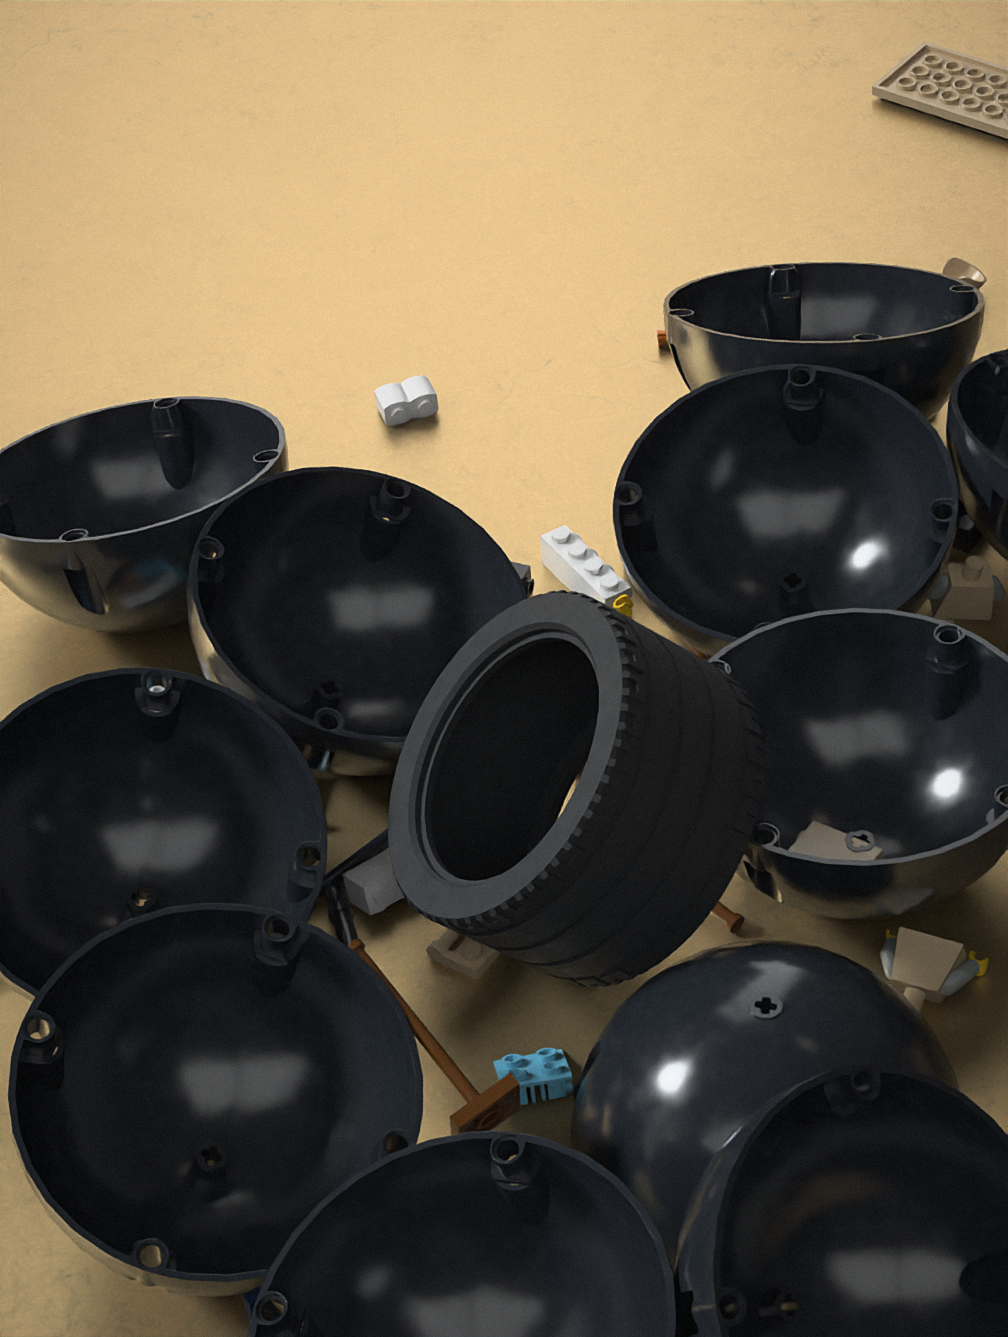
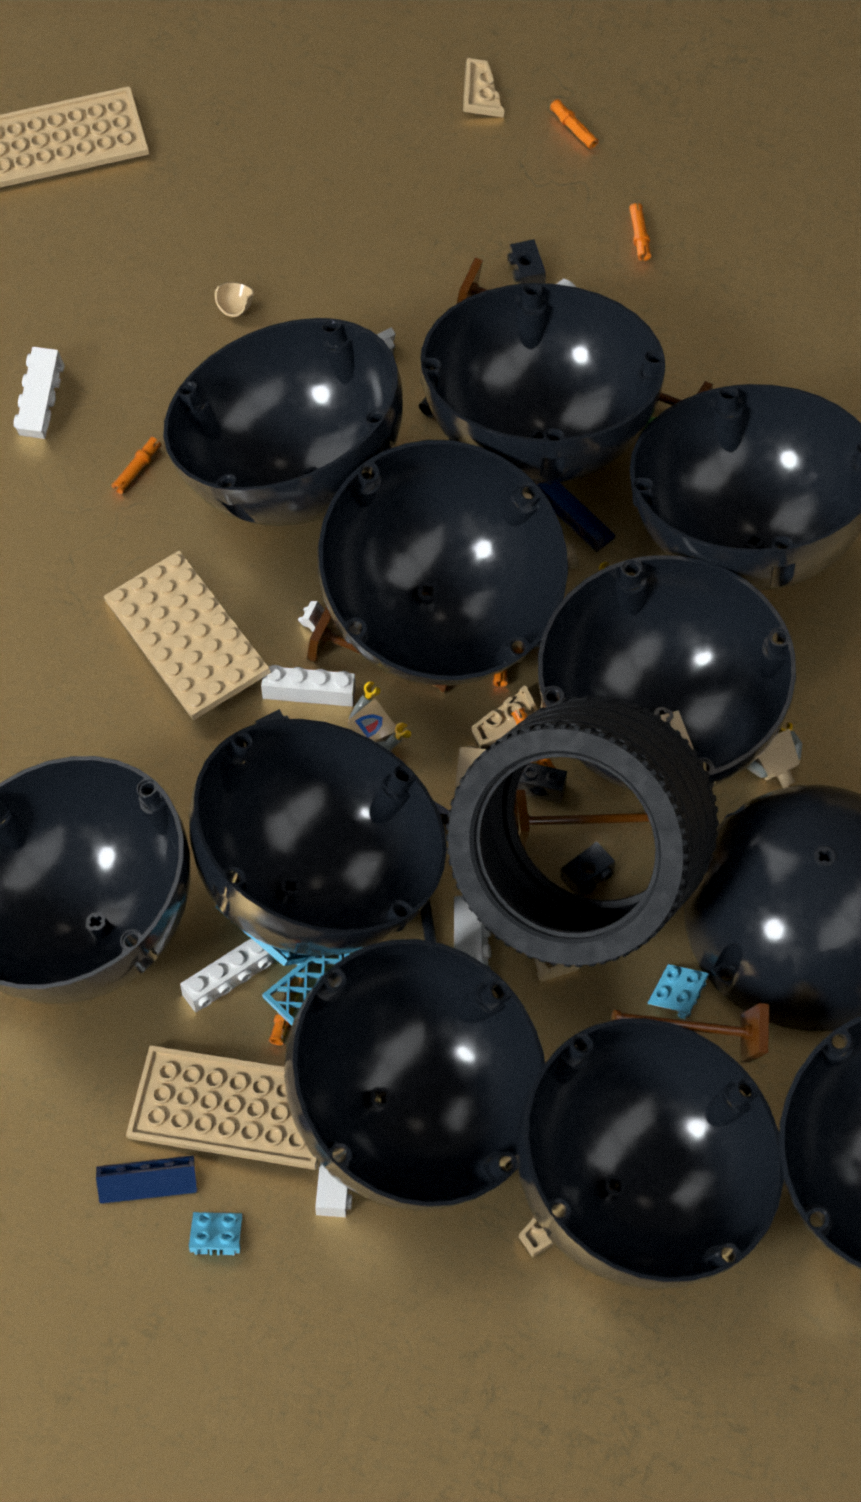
camera: 55 degrees left, 20 degrees up
white brick [374,375,439,426] -> none
none -> white wedge [14,347,65,439]
none -> tan plate [103,550,271,720]

